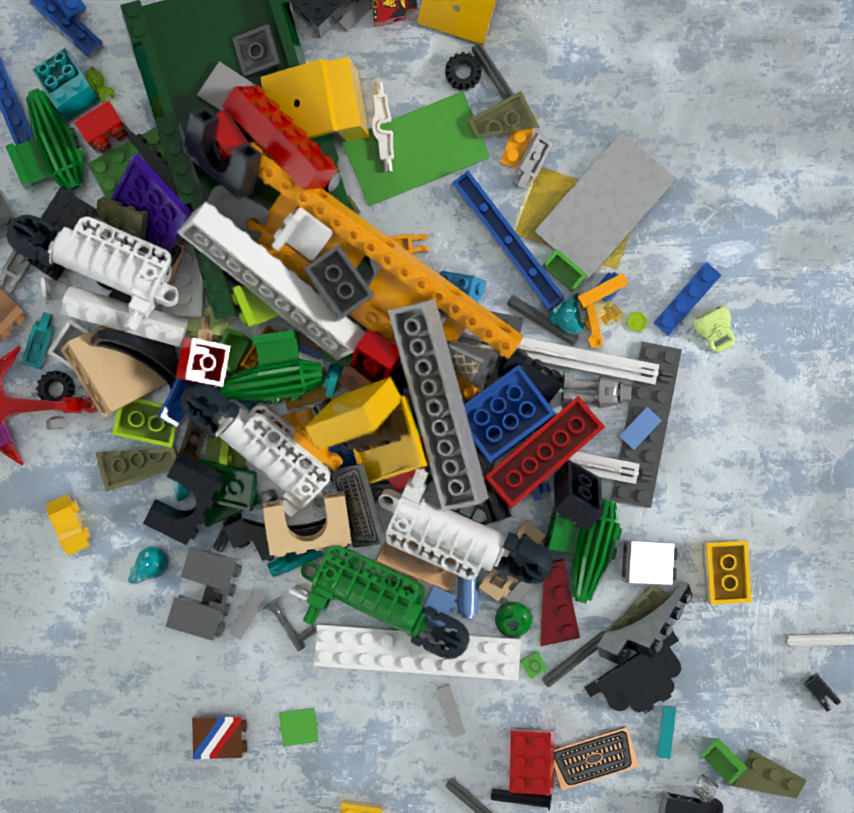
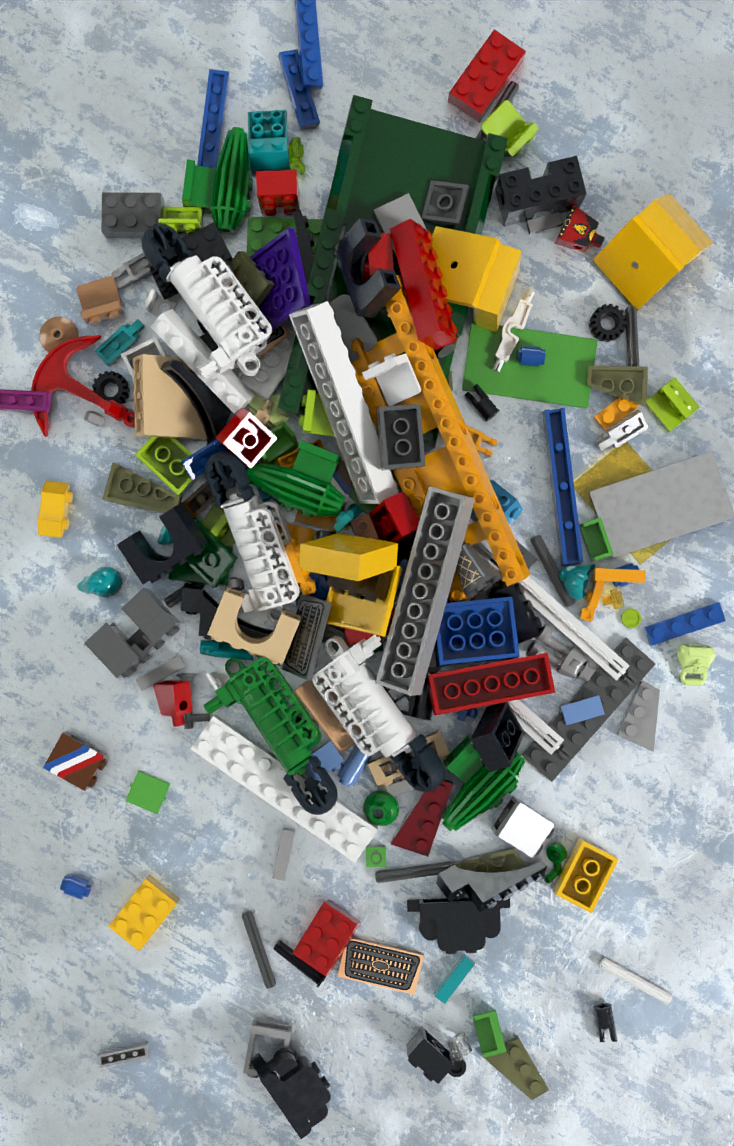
camera: 20 degrees right, 0 degrees up
none -> red torso [153,680,192,727]
none -> lime bracket [158,207,203,235]
none -> black hinge [465,384,500,422]
none -> blue brick [516,346,545,367]
none -> green plate [544,842,567,883]
none -> light grey wing [616,681,660,752]
none -> lime bracket [646,377,700,432]

